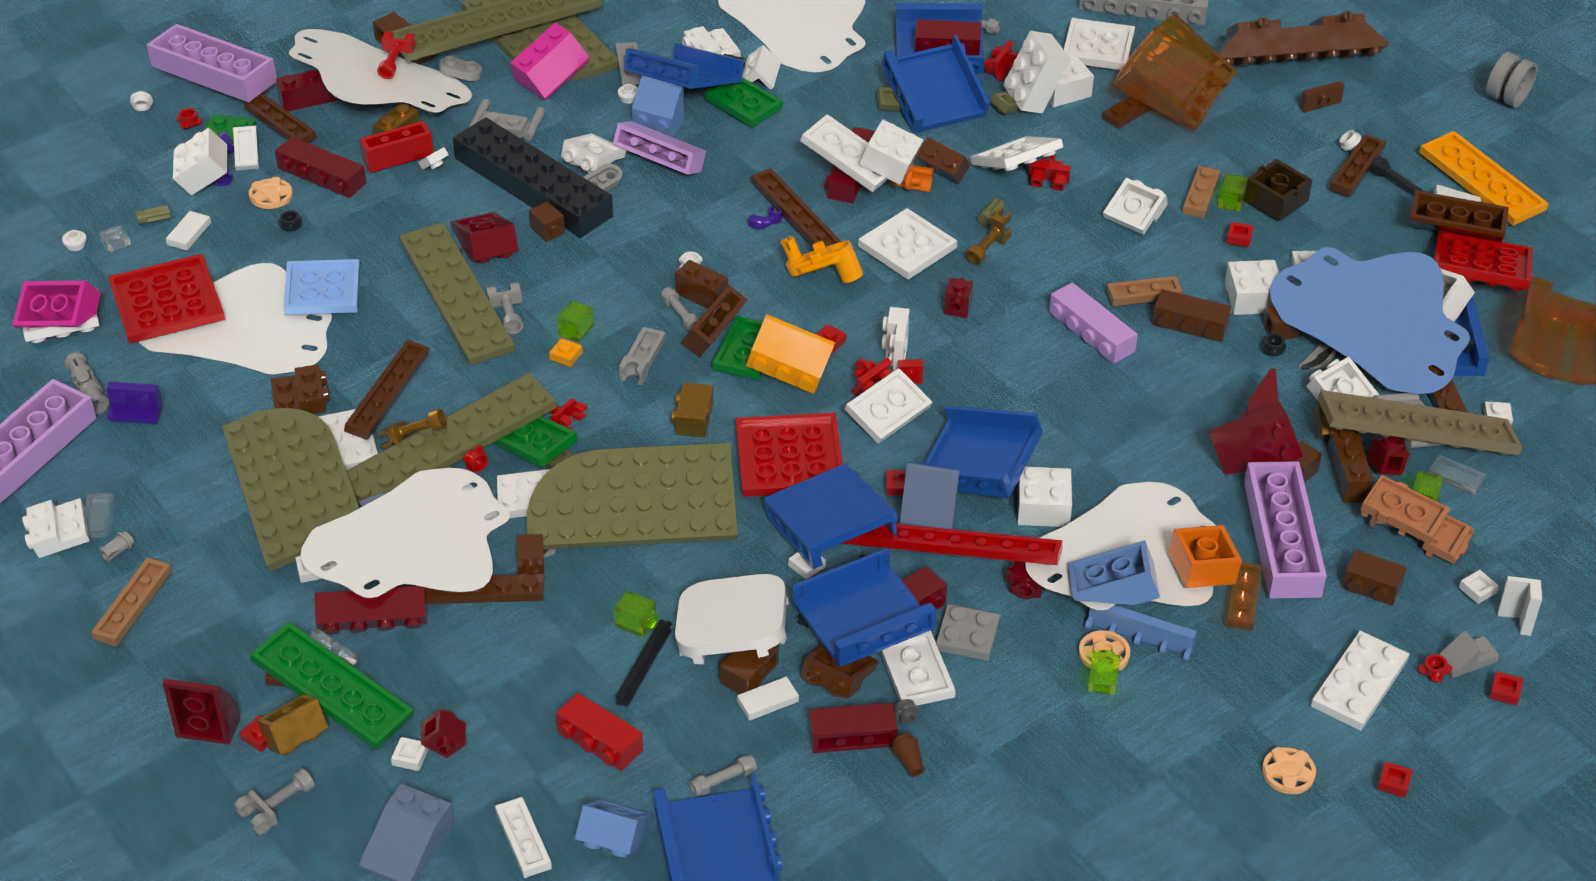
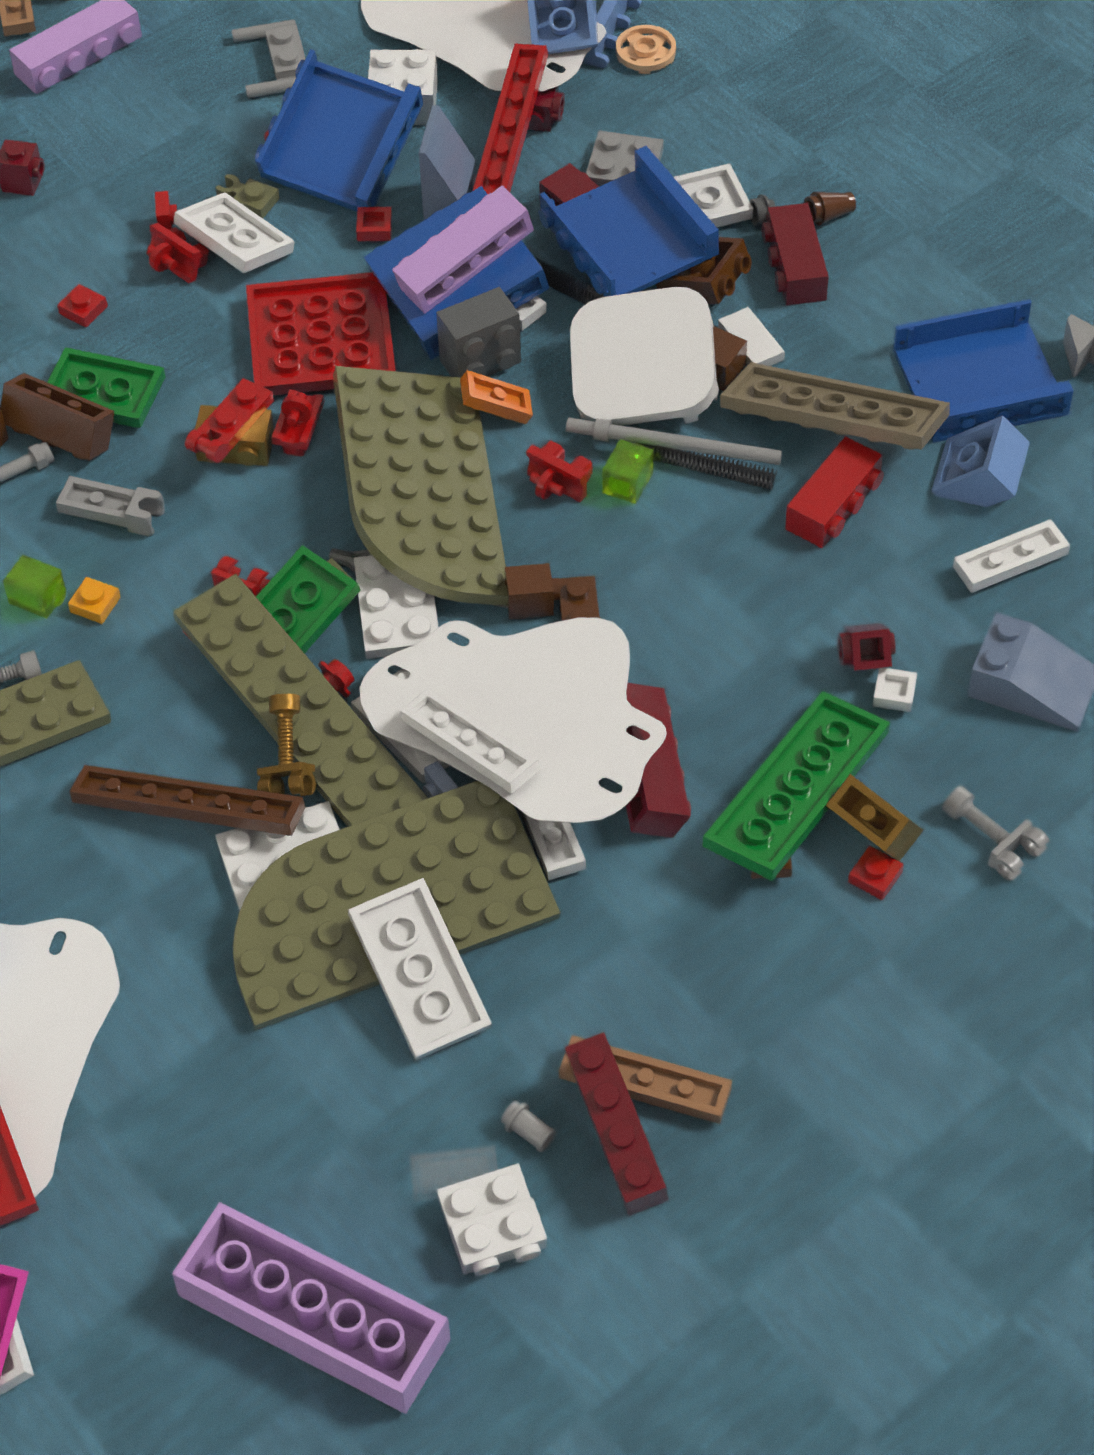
camera: 90 degrees left, 10 degrees up
light grey piece [64,352,110,414] -> none
dark purple bracket [106,382,163,424] -> none
dark red slope [162,679,240,745] -> none
reddish brown plate [271,364,330,414] -> none
clear tile [310,628,359,666] -> none
light grey bar [689,755,757,797] -> none
light orange slope [746,314,835,394] -> none
white plate [882,307,910,372] -> none
clear neon green brick [1088,650,1121,695] -> none
none -> red plate [185,378,274,463]
none -> olive plate [215,174,280,218]
none -> light grey plate [231,19,306,98]
none -> red hips [271,390,325,457]
none -> white plate [348,878,492,1061]
none -> lavender brick [392,186,534,314]
none -> white plate [400,688,540,794]
none -> dark grey brick [436,287,521,378]
none -> orange plate [460,370,533,424]
none -> red hips [526,440,593,503]
none -> dark red brick [564,1032,669,1216]
none -> light grey bar [566,418,782,465]
none -> dark tan plate [720,362,950,450]

